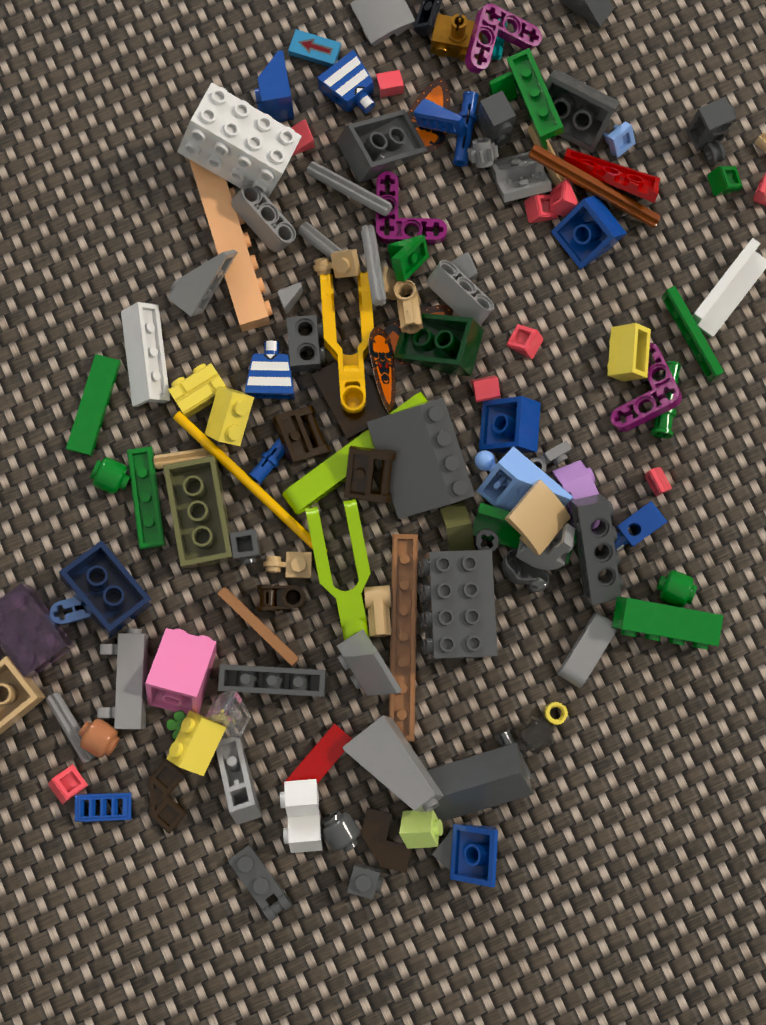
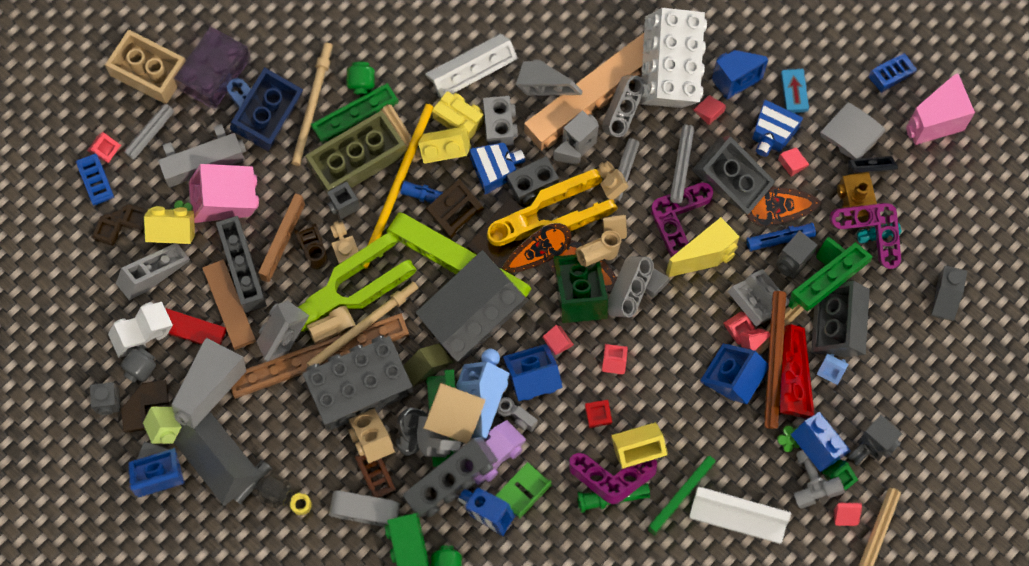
camera: 70 degrees right, 10 degrees down
green tile [66,354,121,457] -> none
nougat head [78,718,120,758] -> none
clear slope [206,690,251,738] -> none
dark grey plate [228,844,293,922] -> none
dark brown plate [344,446,396,503] -> none
light grey axle [361,224,386,306] -> none
green slope [388,235,429,282] -> none
blue slope [413,99,467,136] -> none
light grey gear [467,138,499,168] -> none
dark grey bush [475,529,499,551] -> none
coral slope [644,467,672,497] -> none
none -> medium nougat tile [202,259,256,350]
none -> tan bar [291,43,333,166]
none -> tan bar [306,282,418,367]
none -> tan brick [348,408,395,463]
none -> reddish brown slope [354,455,396,498]
none -> light grey brick [483,96,518,146]
none -> bright green piece [496,462,552,519]
none -> light grey brick [562,110,599,157]
none -> red plate [585,400,612,428]
none -> light yellow slope [666,217,739,277]
none -> bright green plant [777,426,800,452]
none -> blue slope [791,412,851,472]
none -> light grey bar [794,450,845,509]

